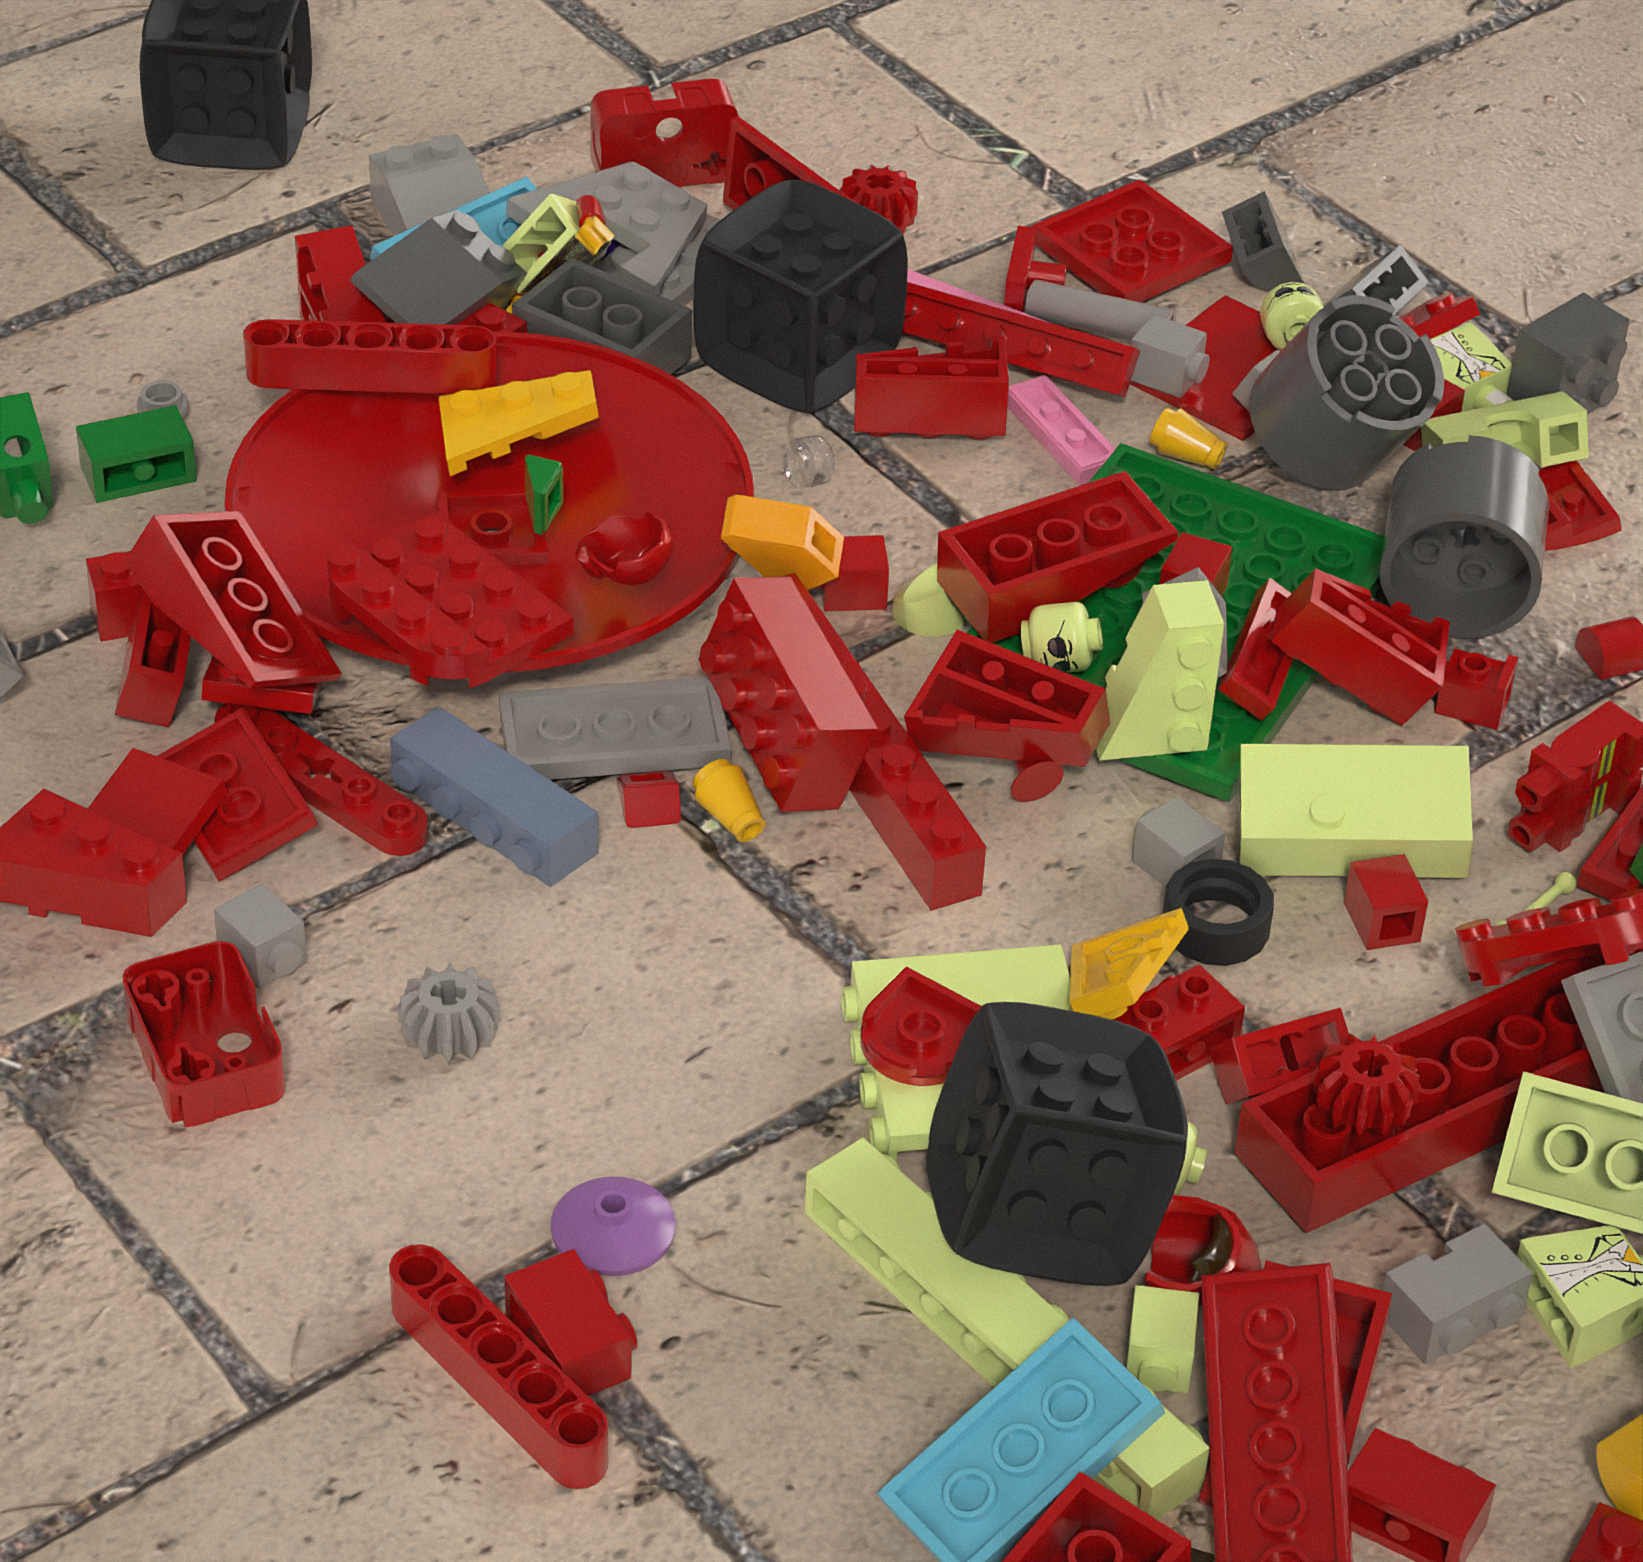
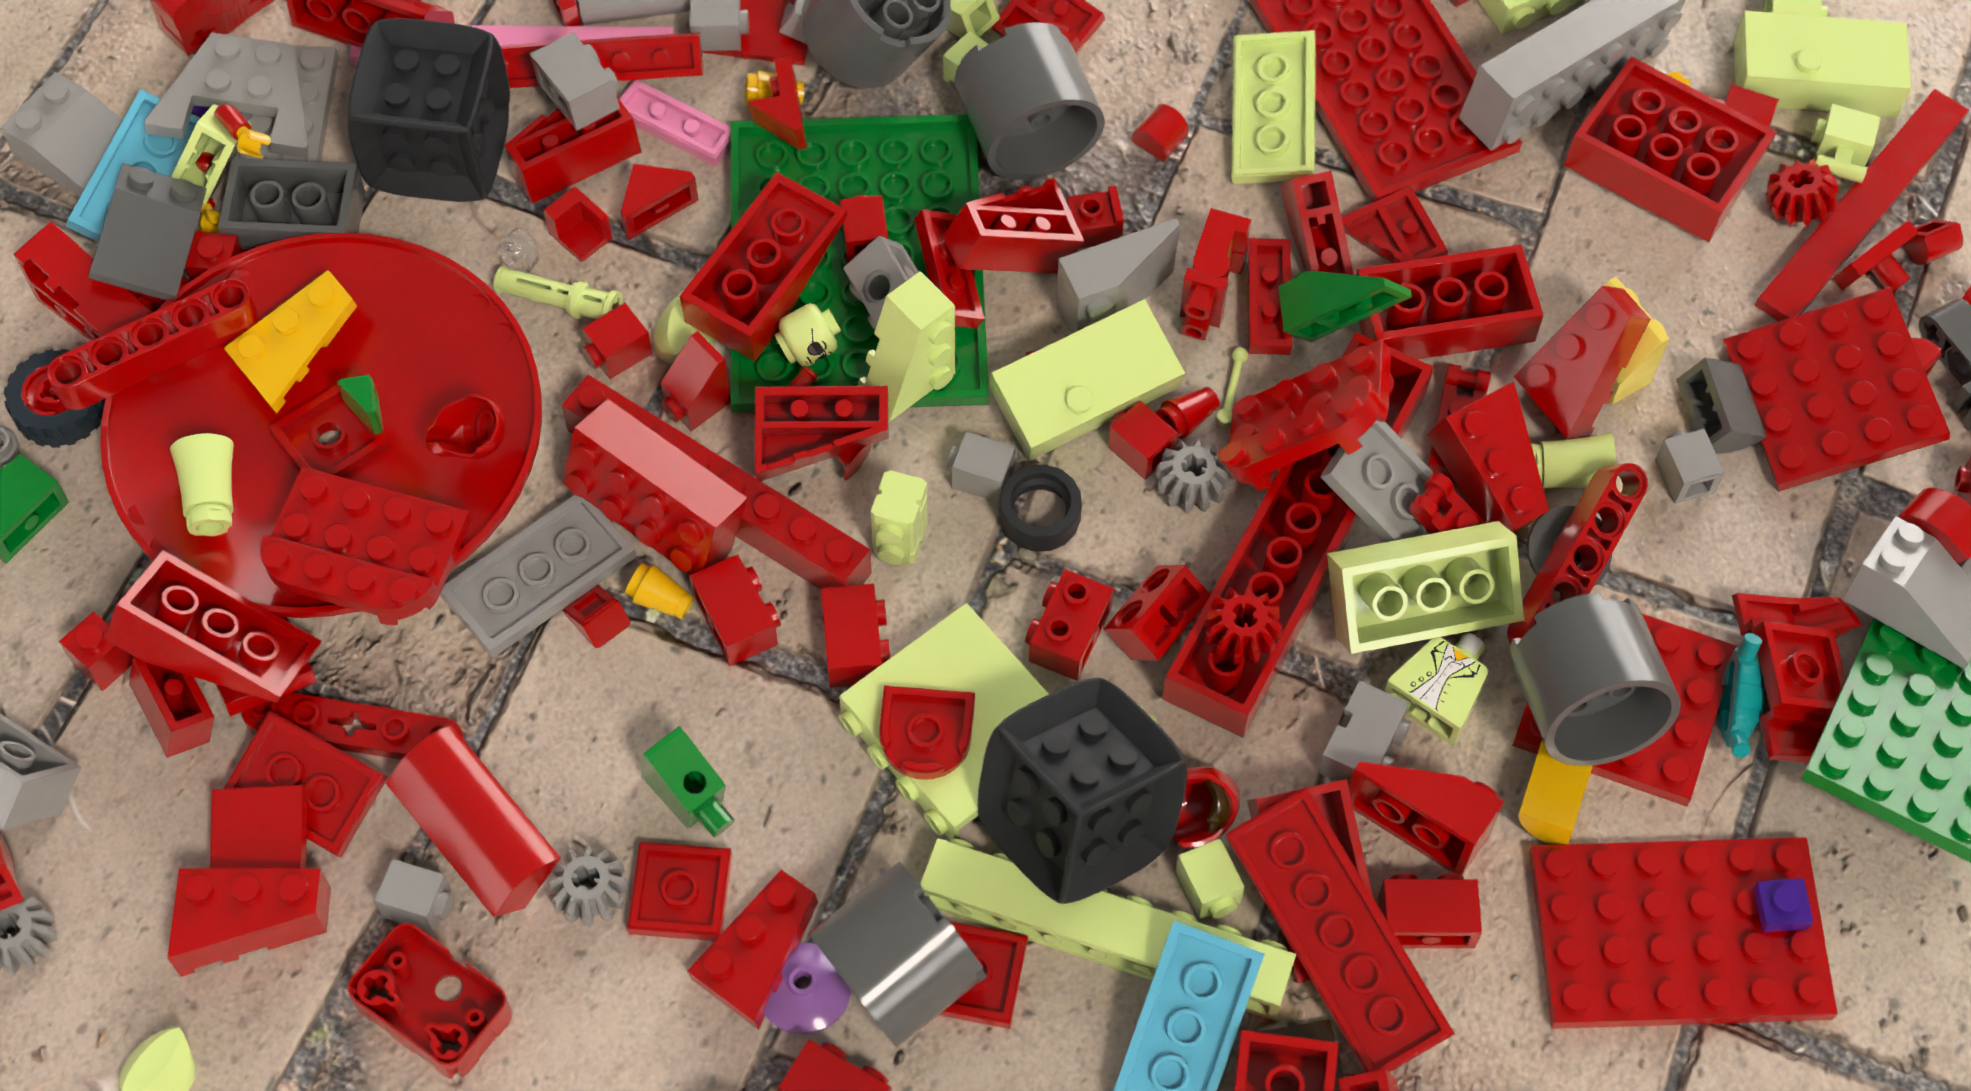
camera: 30 degrees left, 20 degrees up
sand blue brick [390,706,599,888] -> none
light orange slope [721,495,844,590] -> none
yellow wing [1070,908,1189,1020] -> none
none -> black wheel [4,349,106,448]
none -> yellowish green plant [170,433,234,536]
none -> red brick [386,726,561,917]
none -> yellowish green pin [494,266,623,320]
none -> light grey brick [530,32,620,131]
none -> red panel [543,186,613,262]
none -> red slope [621,163,699,240]
none -> red tile [627,841,732,941]
none -> green torso [642,726,735,838]
none -> red slope [661,331,731,432]
none -> red wing [687,869,818,1030]
none -> red brick [689,554,781,667]
none -> red slope [748,57,807,150]
none -> dark grey brick [808,862,987,1048]
none -> red brick [821,583,890,688]
none -> yellowish green brick [871,470,928,565]
none -> red tile [939,921,1028,1029]
none -> light grey slope [1056,218,1179,334]
none -> red cone [1156,387,1220,439]
none -> light grey gear [1156,438,1230,514]
none -> red slope [1349,761,1505,876]

